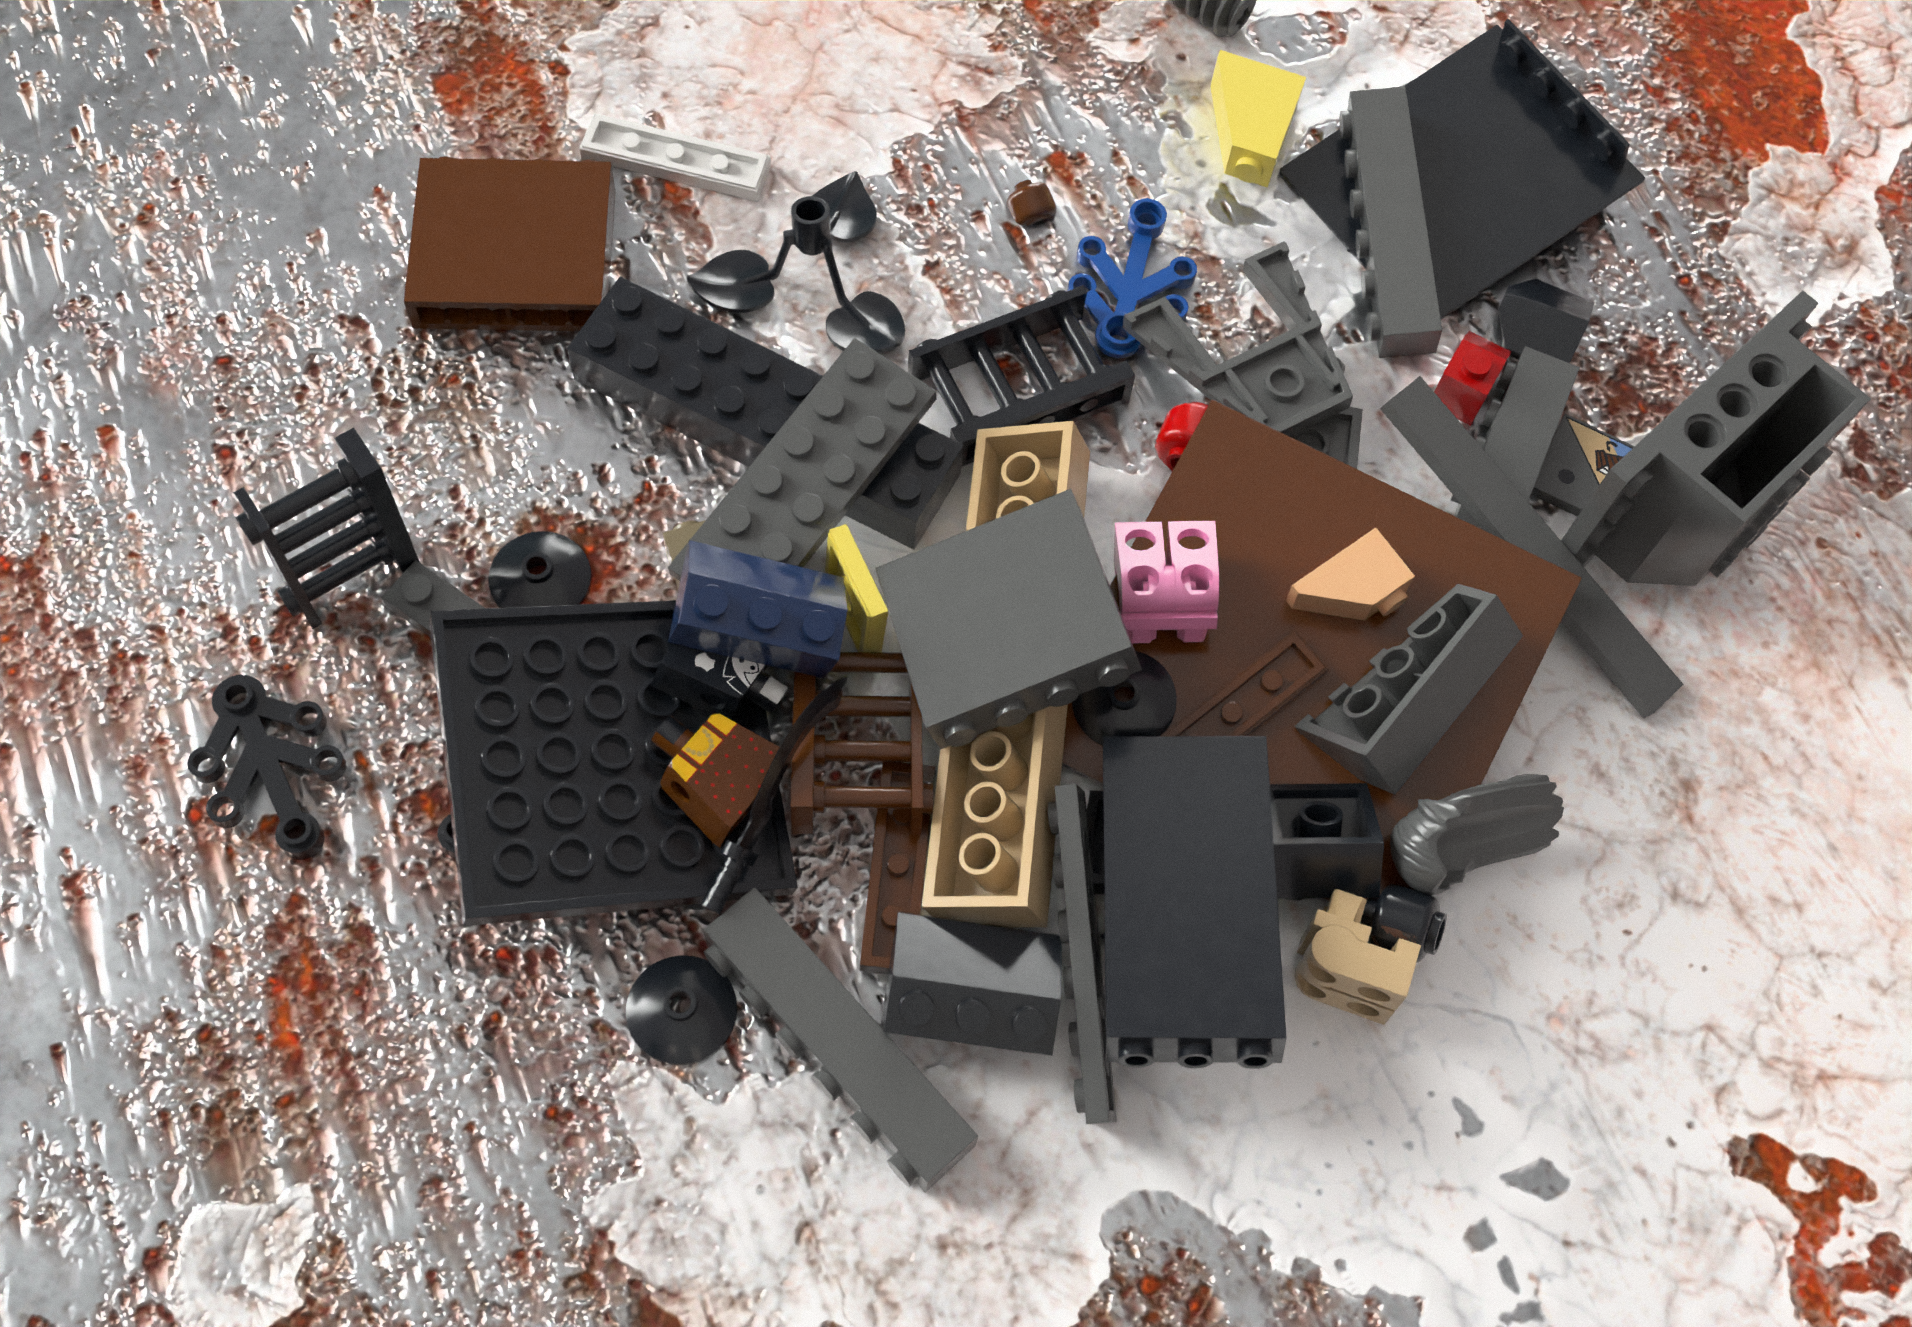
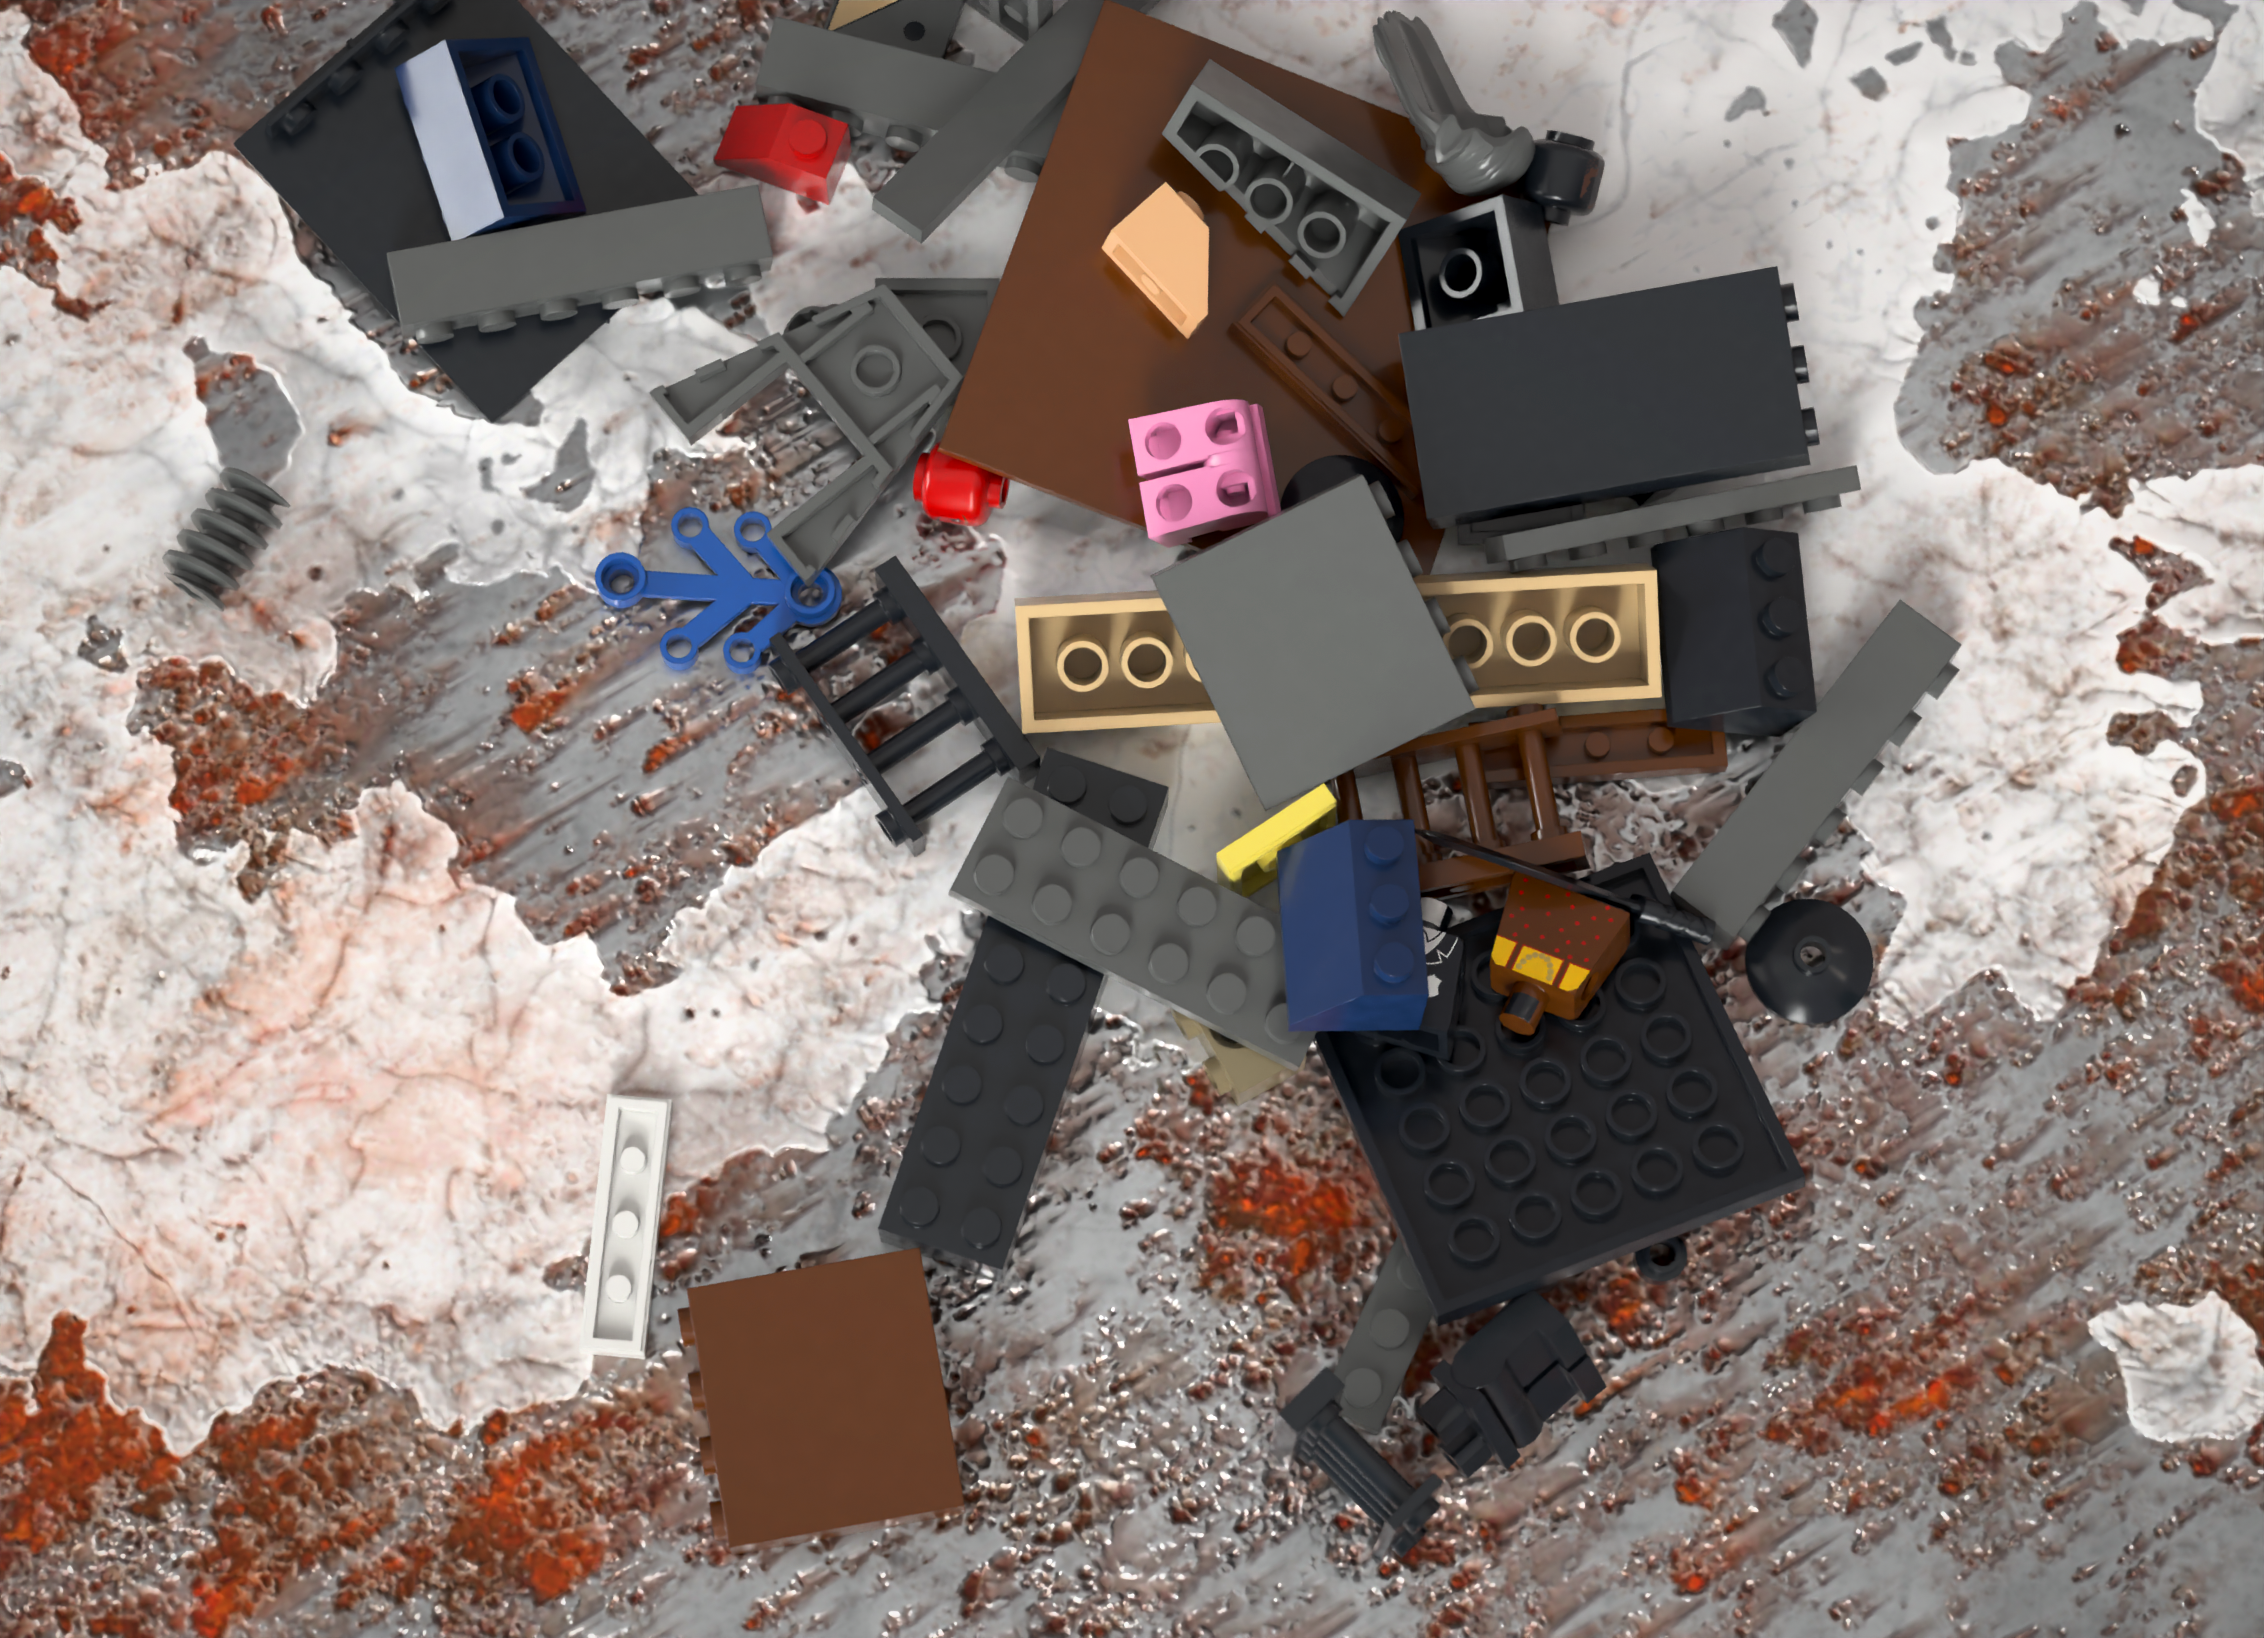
camera: 95 degrees left, 10 degrees up
black plant [187,675,347,860] -> none
black dish [488,531,592,608] -> none
black plant [687,171,905,353] -> none
reddish brown piece [1006,180,1057,226] -> none
light yellow slope [1210,50,1306,188] -> none
tan hips [1295,889,1421,1025] -> none
black slope [1499,278,1594,363] -> none
none -> dark blue slope [394,37,587,241]
none -> black hips [1415,1290,1607,1479]

